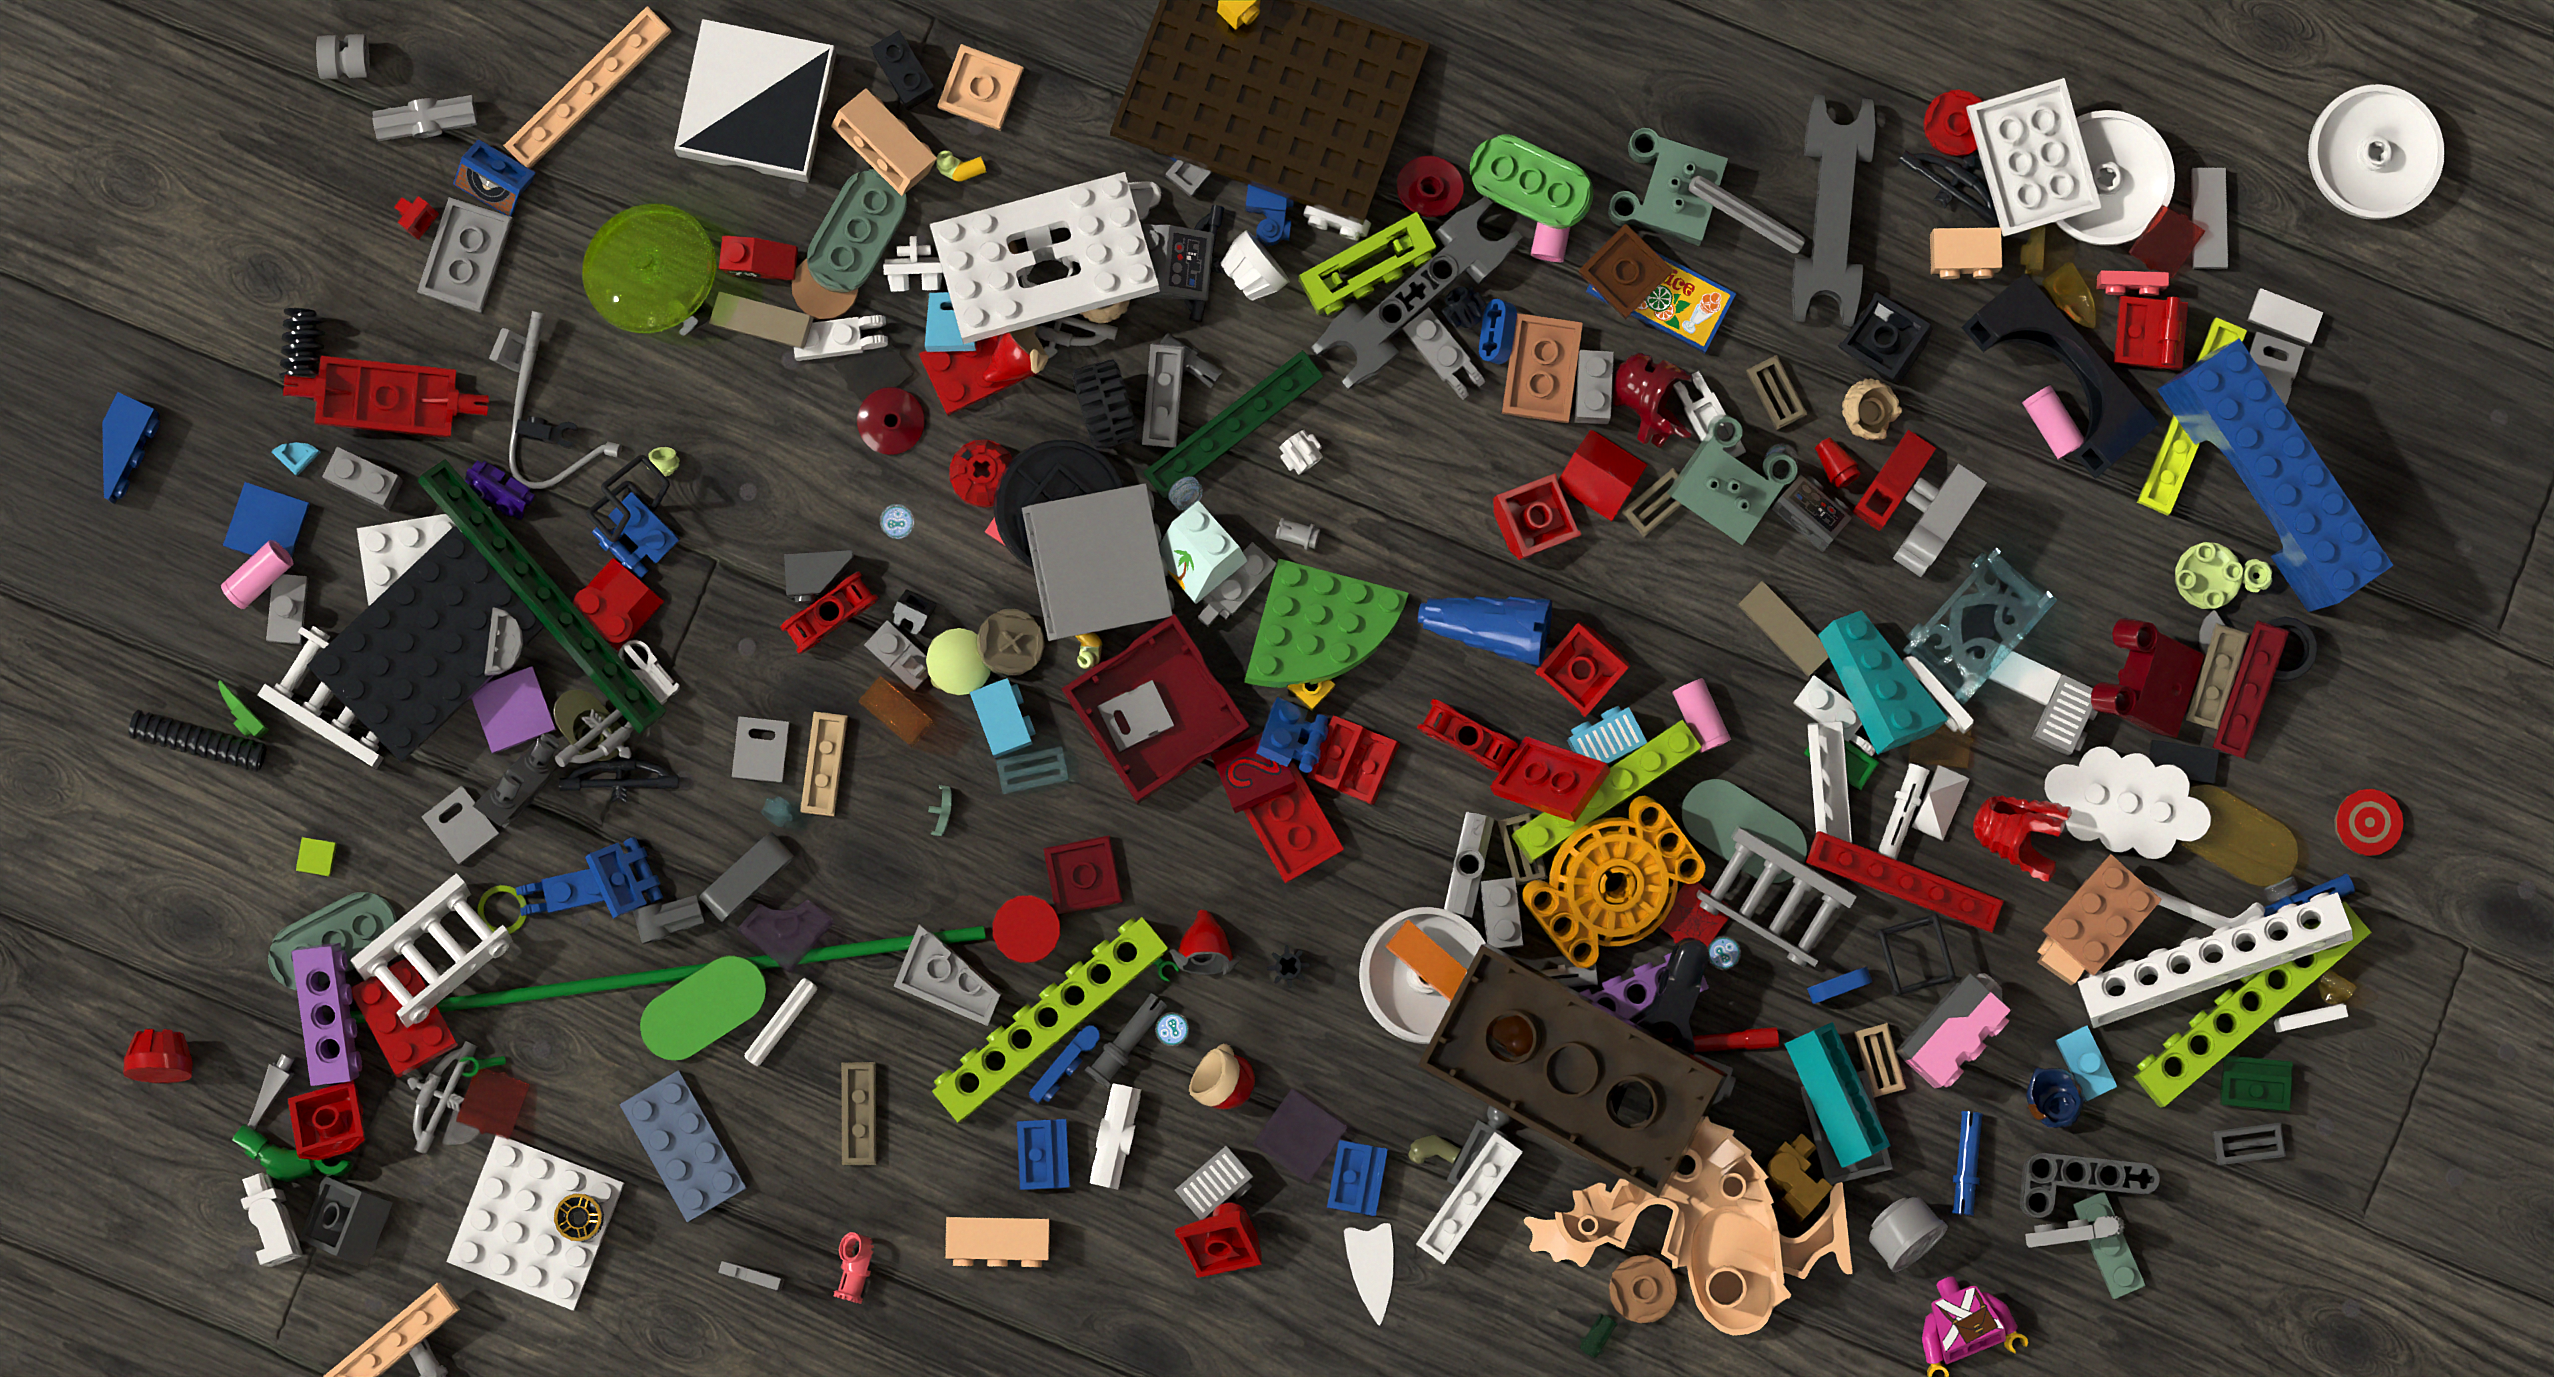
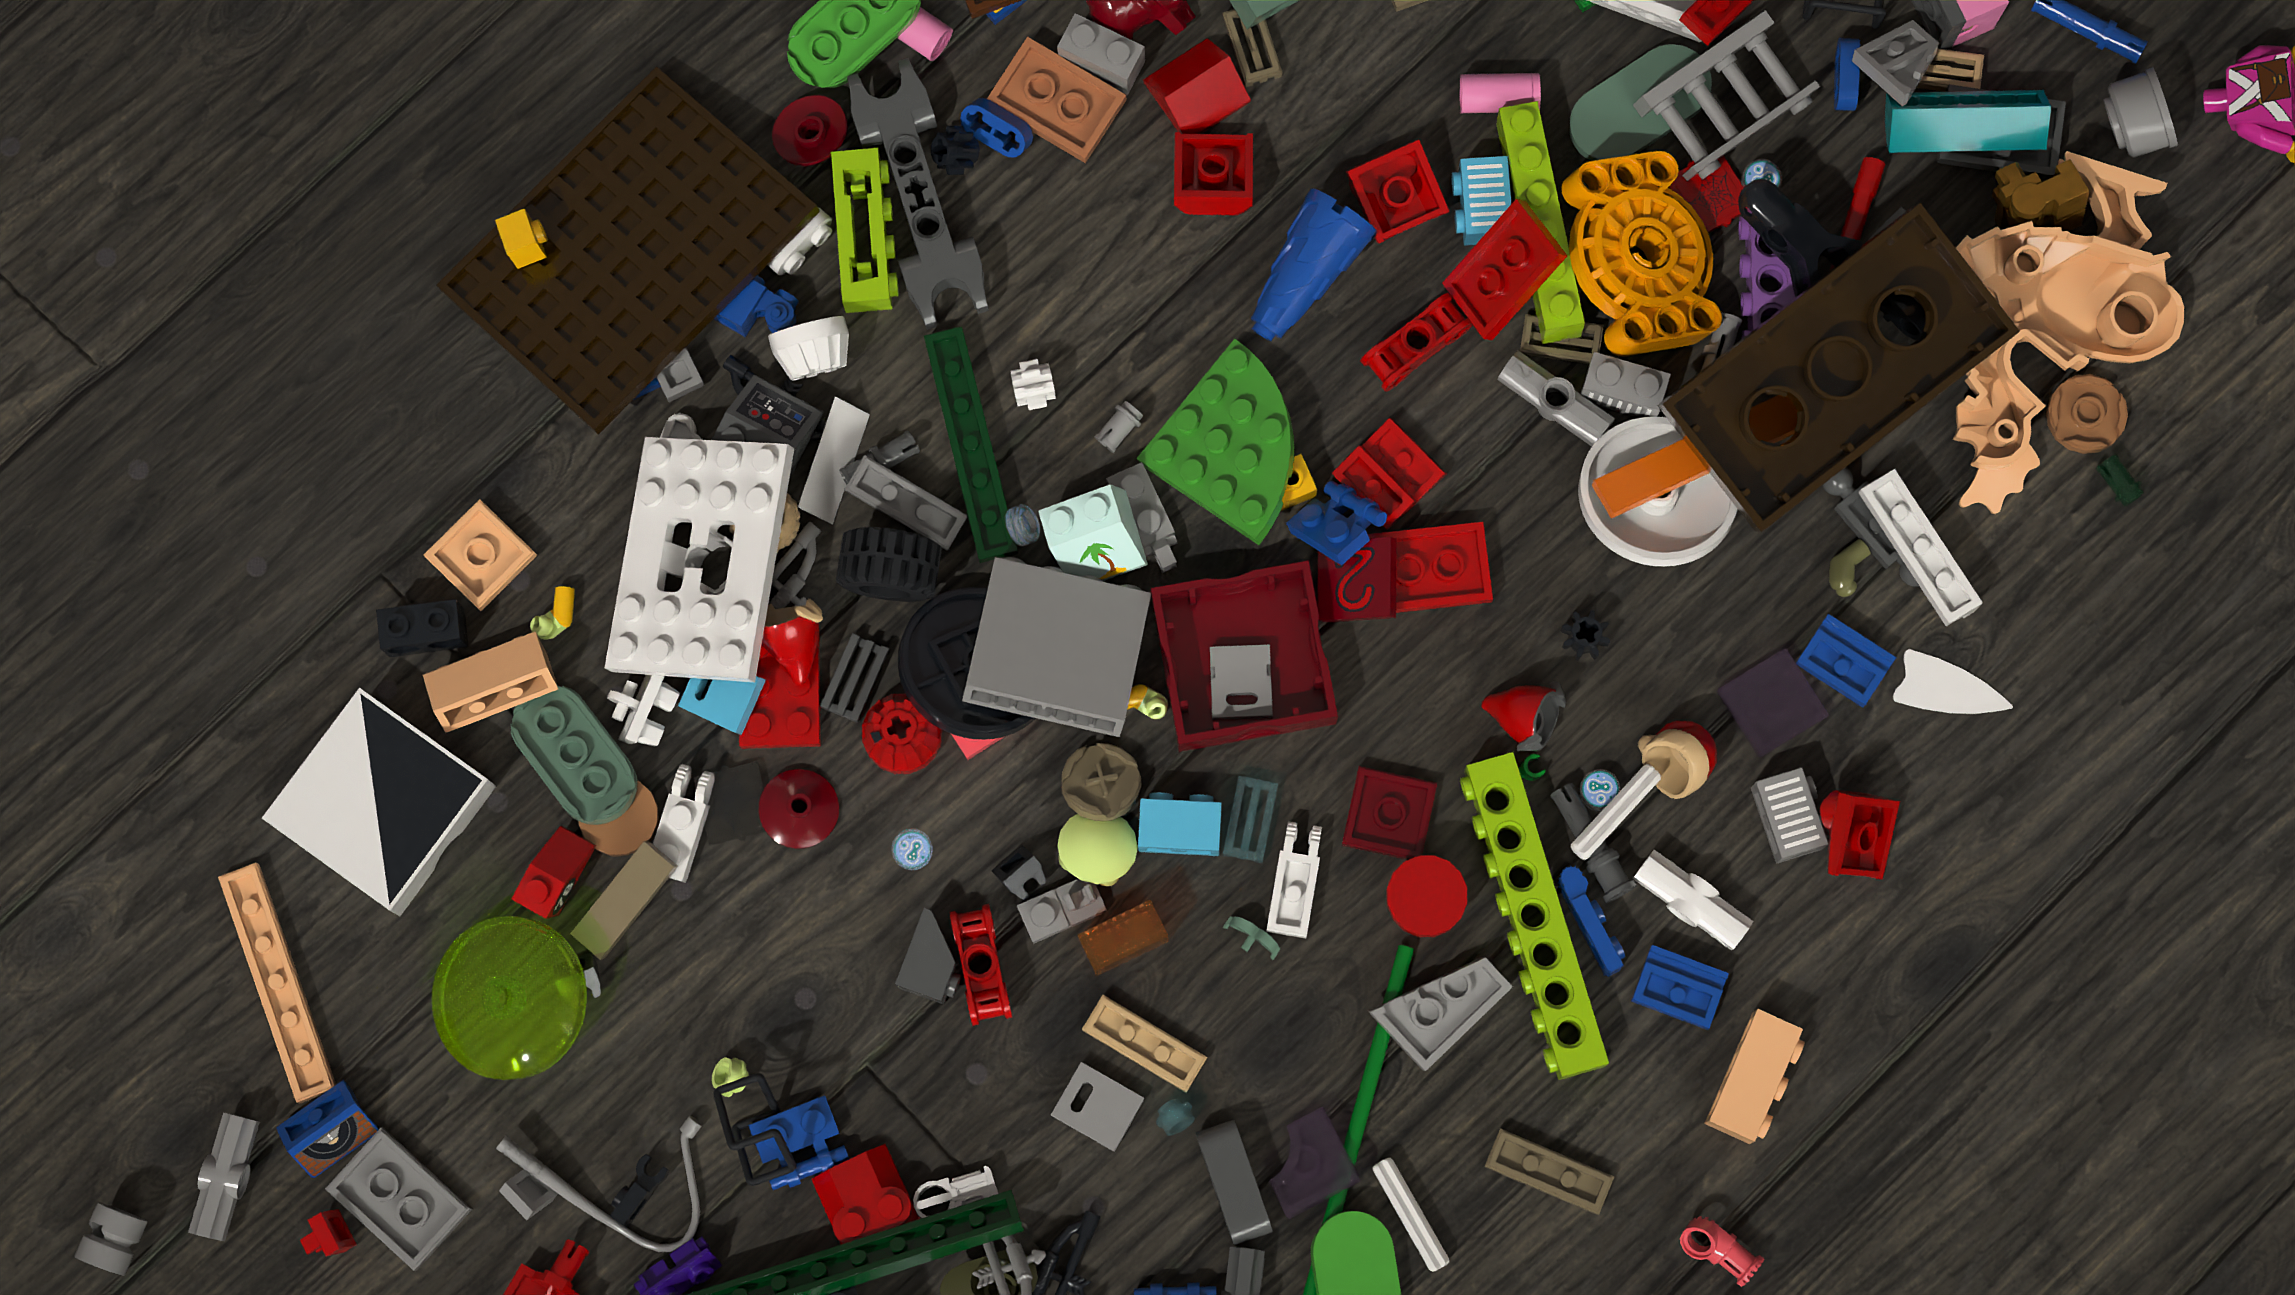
camera: 60 degrees left, 5 degrees down
light grey hinge [1402,307,1485,400] -> none
none -> white sticker [798,397,870,524]
none -> dark grey tile [820,633,890,723]
none -> white hinge [1266,821,1322,939]
none -> white axle [1571,764,1661,860]
none -> light grey wing [1852,20,1939,106]

